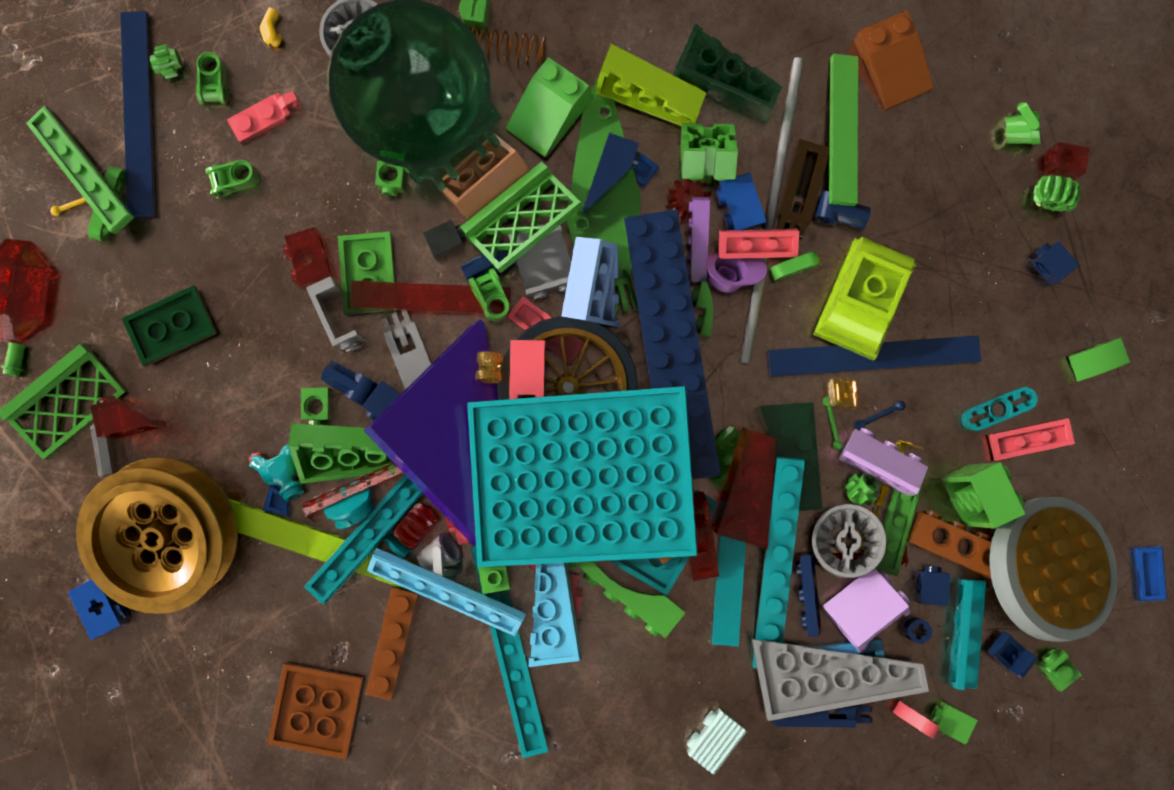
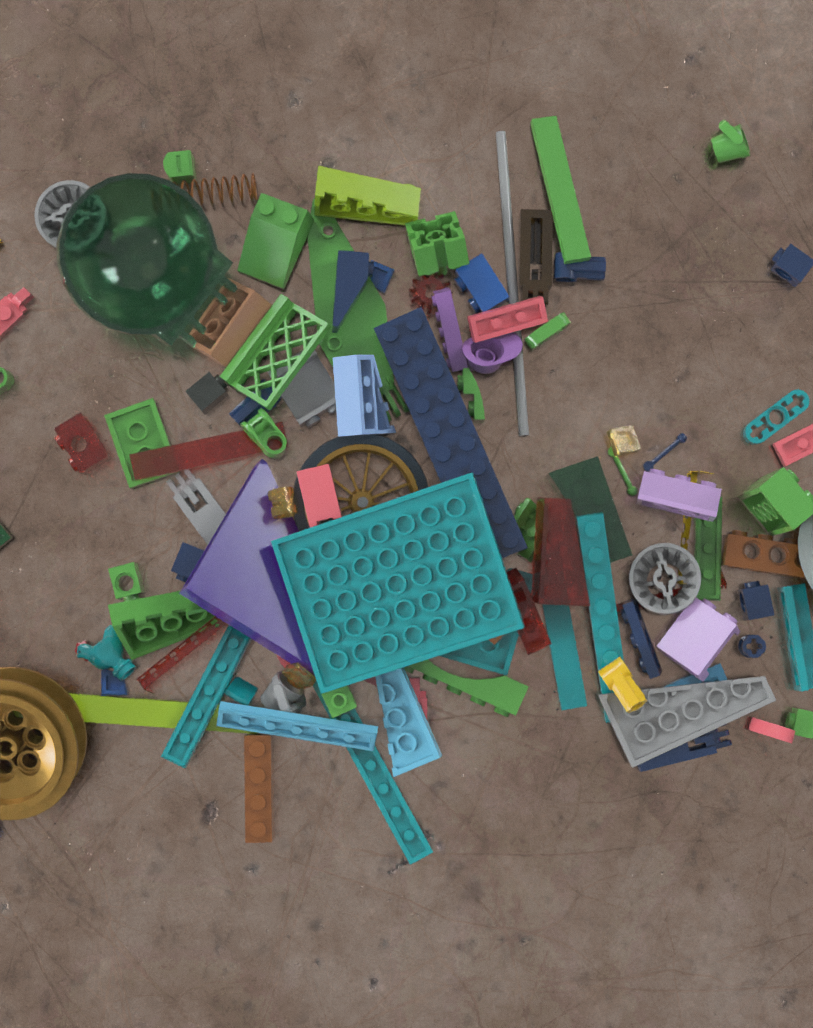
camera: 15 degrees left, 0 degrees up
dark orange plate [267,662,364,759] -> none
light grey panel [306,276,366,353] -> none
dark blue piece [320,360,377,406] -> none
teal hat [322,480,373,529] -> none
bright green brick [375,154,408,196] -> none
clear red gear [394,502,438,549] -> none
coral plate [507,296,585,365] -> none
clear green wedge [674,23,782,122] -> none
light aqua brick [687,708,747,775] -> none
dark blue tile [767,335,981,377] -> none
lime container [813,237,916,361] -> none
bright green gear [845,473,880,506] -> none
dark orange slope [854,10,934,110] -> none
bright green gear [1033,175,1081,213] -> none
clear red brick [1044,142,1090,179] -> none
none -> clear yellow plate [282,663,316,689]
none -> yellow piece [598,657,647,713]

